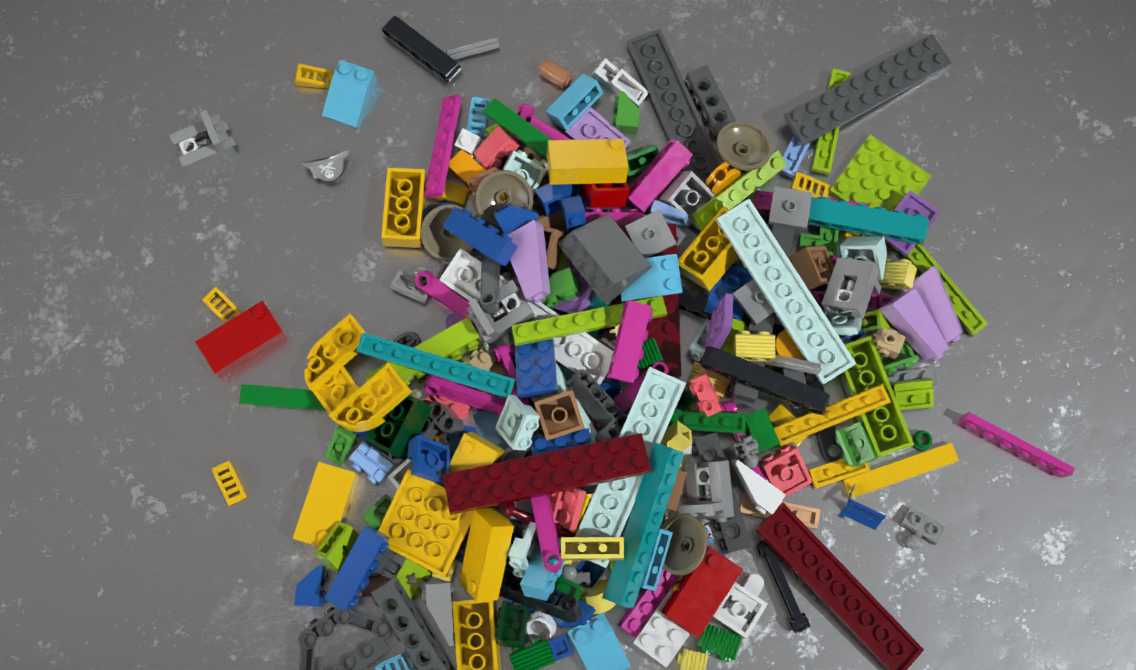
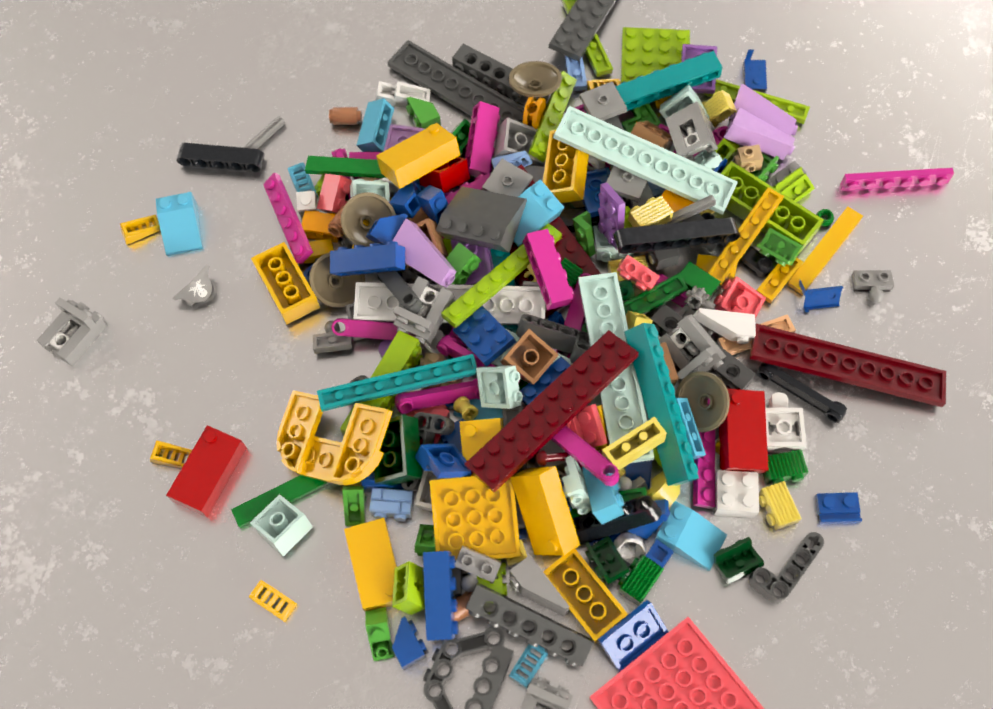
camera: 25 degrees left, 10 degrees down
none -> light aqua slope [250,494,313,556]
none -> bright green slope [365,607,395,661]
none -> light yellow bush [453,396,478,421]
none -> light grey plate [455,545,501,592]
none -> bright green bracket [573,211,596,257]
none -> blue piece [743,49,767,90]

